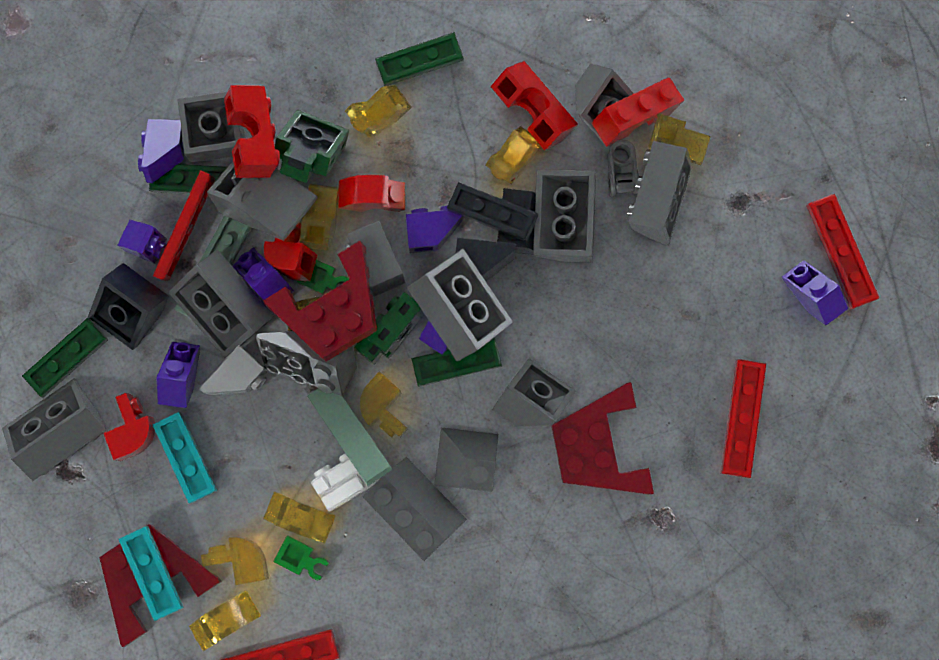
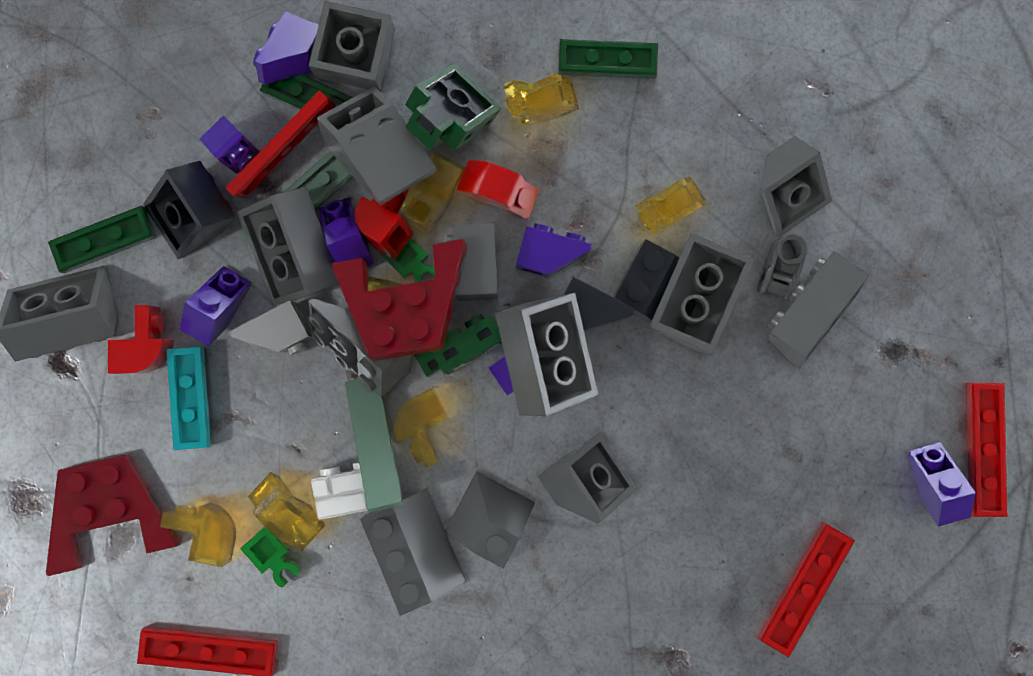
camera: 15 degrees right, 5 degrees up
teal plate [118,526,184,621] -> none
clear yellow brick [189,591,261,651] -> none
red arch [224,85,280,178] -> none
dark green tile [411,338,502,387] -> none
black tile [447,182,538,242] -> none
red arch [490,61,578,150] -> none
dark red wing [551,382,654,495] -> none
red arch [591,77,684,147] -> none
clear yellow brick [648,113,711,165] -> none

